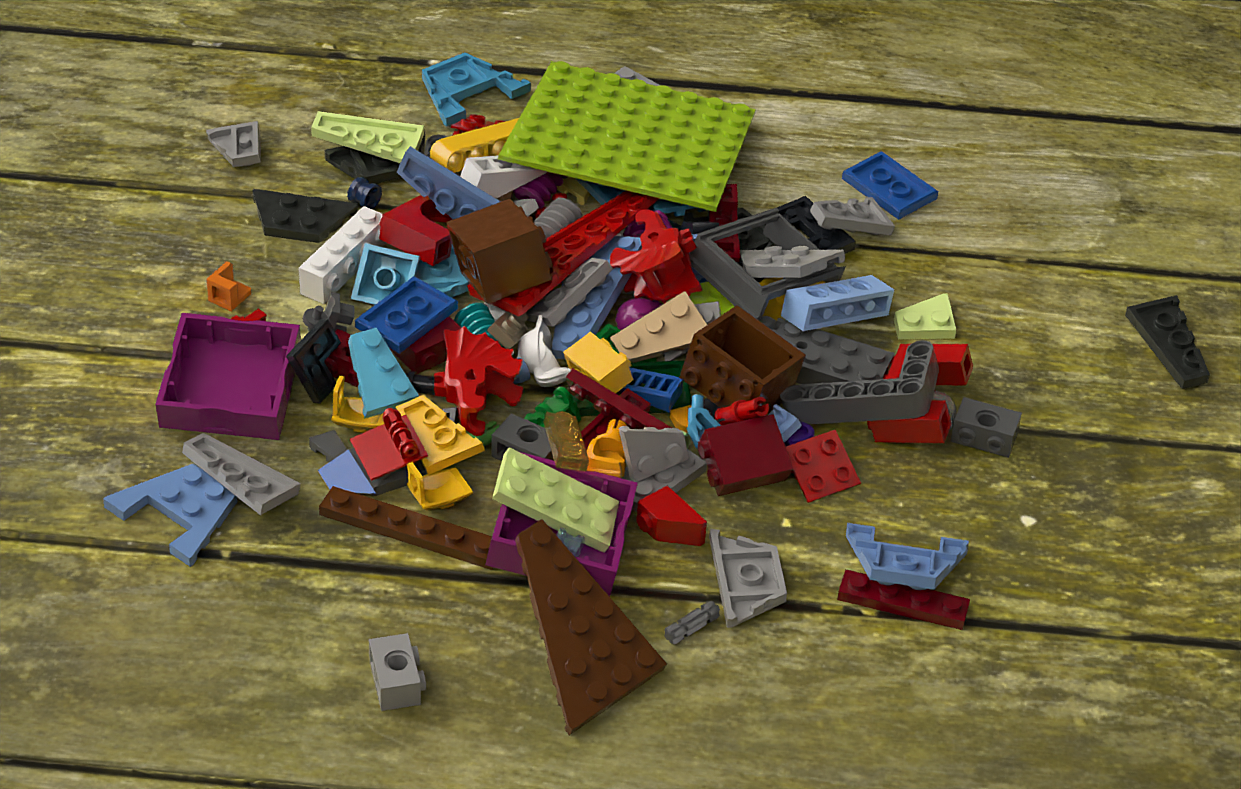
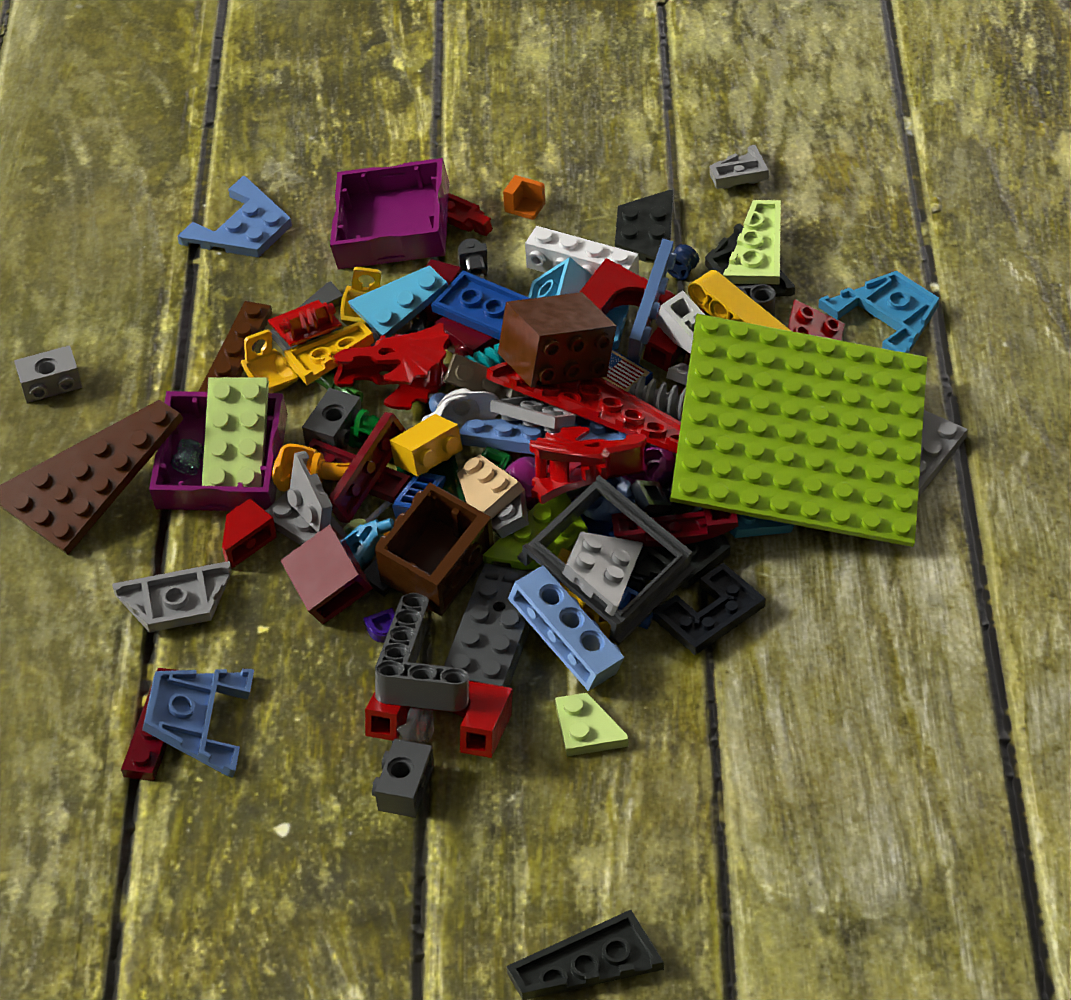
camera: 90 degrees right, 5 degrees up
light grey wing [182,433,301,515] -> none
black tile [286,319,342,404] -> none
sticker [318,449,376,494] -> none
clear yellow plate [544,411,589,472] -> none
dark grey axle [664,601,720,644] -> none
red pin [715,397,769,425] -> none
light blue tile [765,404,802,443] -> none
red hinge [786,429,861,503] -> none
light grey wing [810,197,895,236] -> none
blue tile [842,151,939,220] -> none

